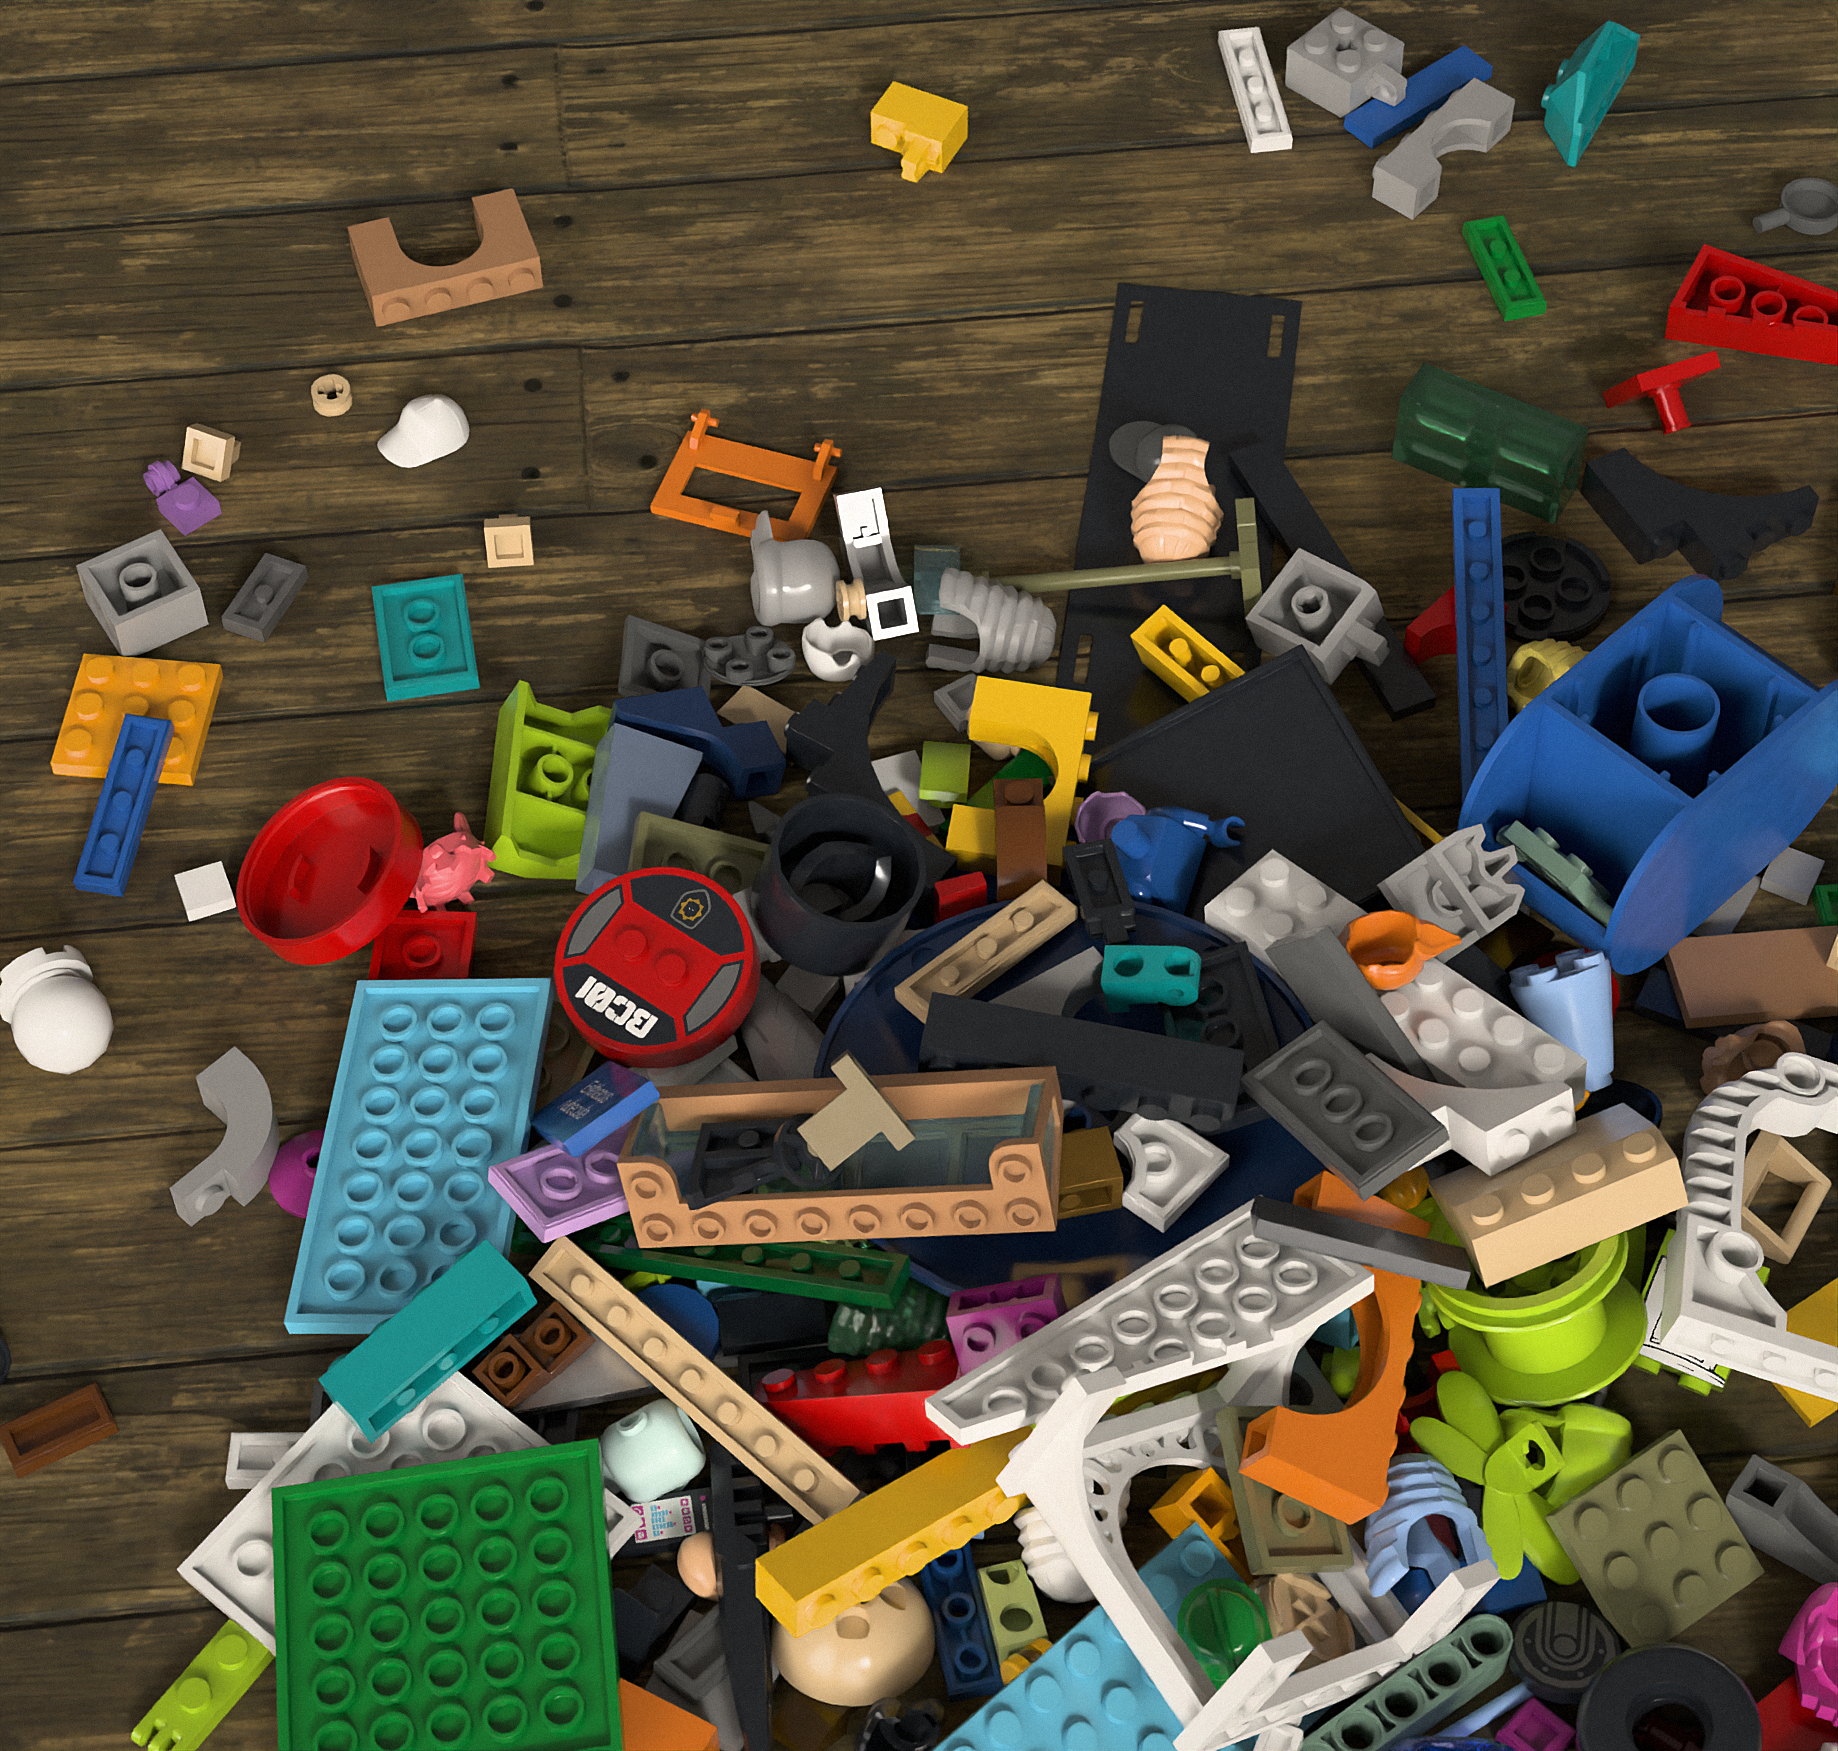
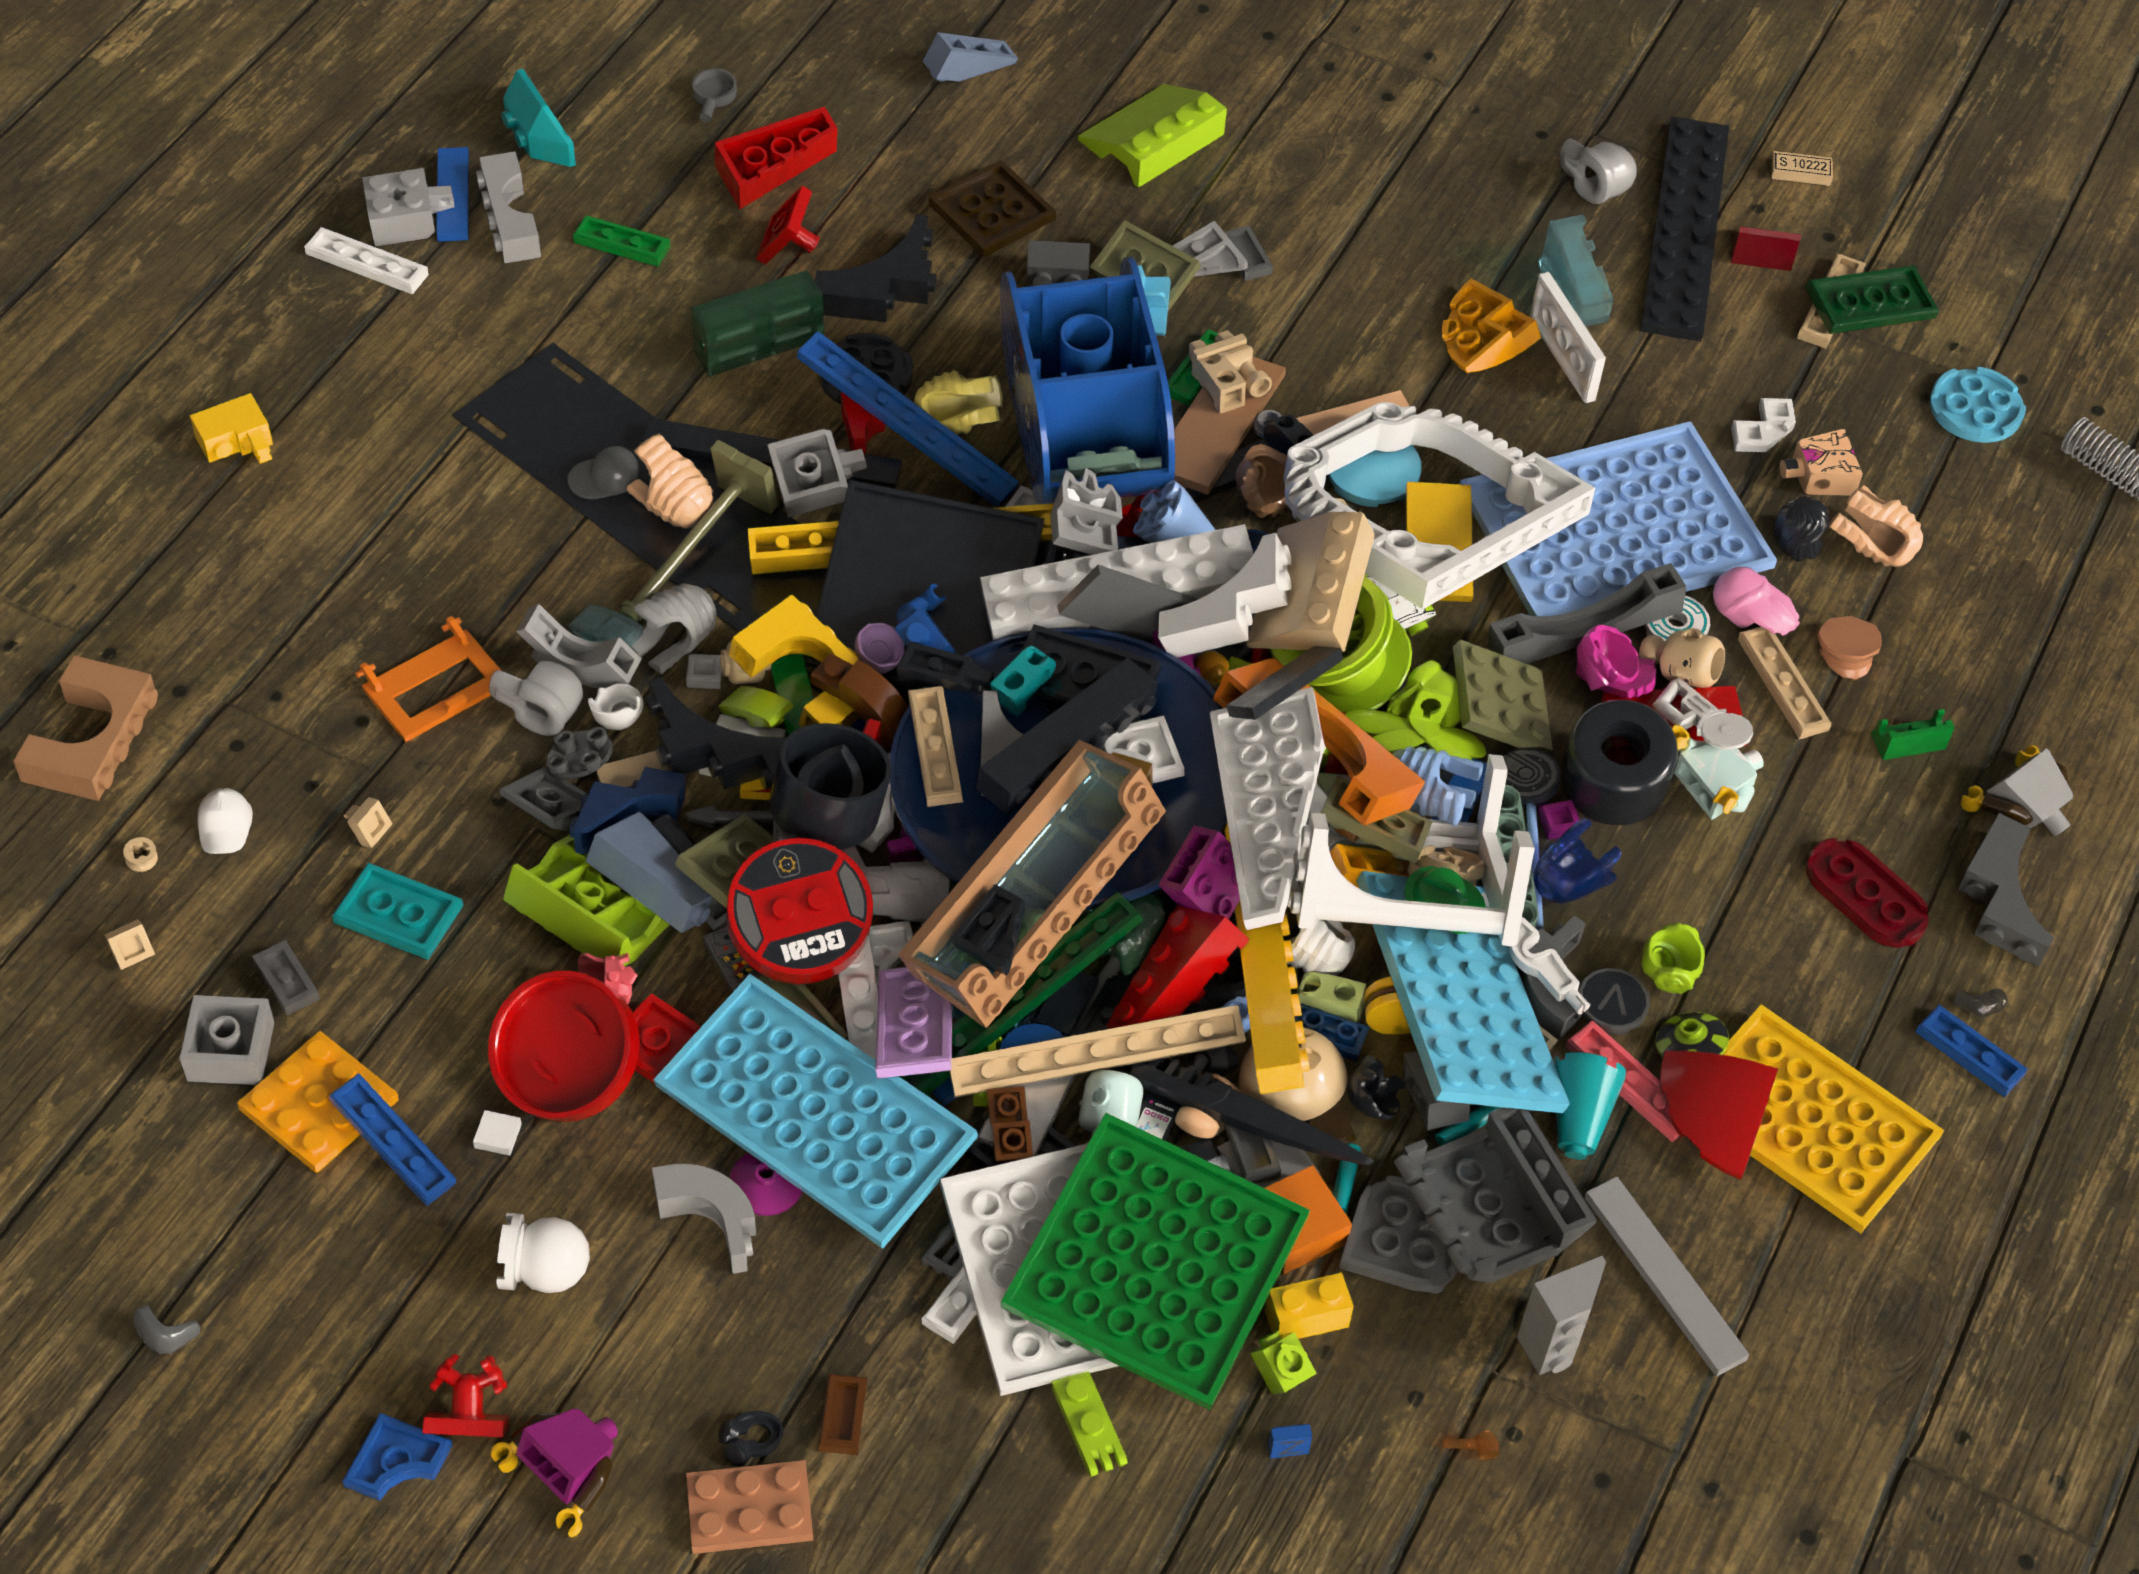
camera: 60 degrees left, 0 degrees up
medium lavender plate [143,460,222,536] -> none
teal brick [318,1239,537,1444] -> none
blue tile [530,1061,660,1158] -> none
piece [773,1049,915,1189] -> none
tan bush [835,578,867,622] -> none
dark grey tile [1240,1019,1450,1201] -> none
orange piece [1337,910,1461,991] -> none

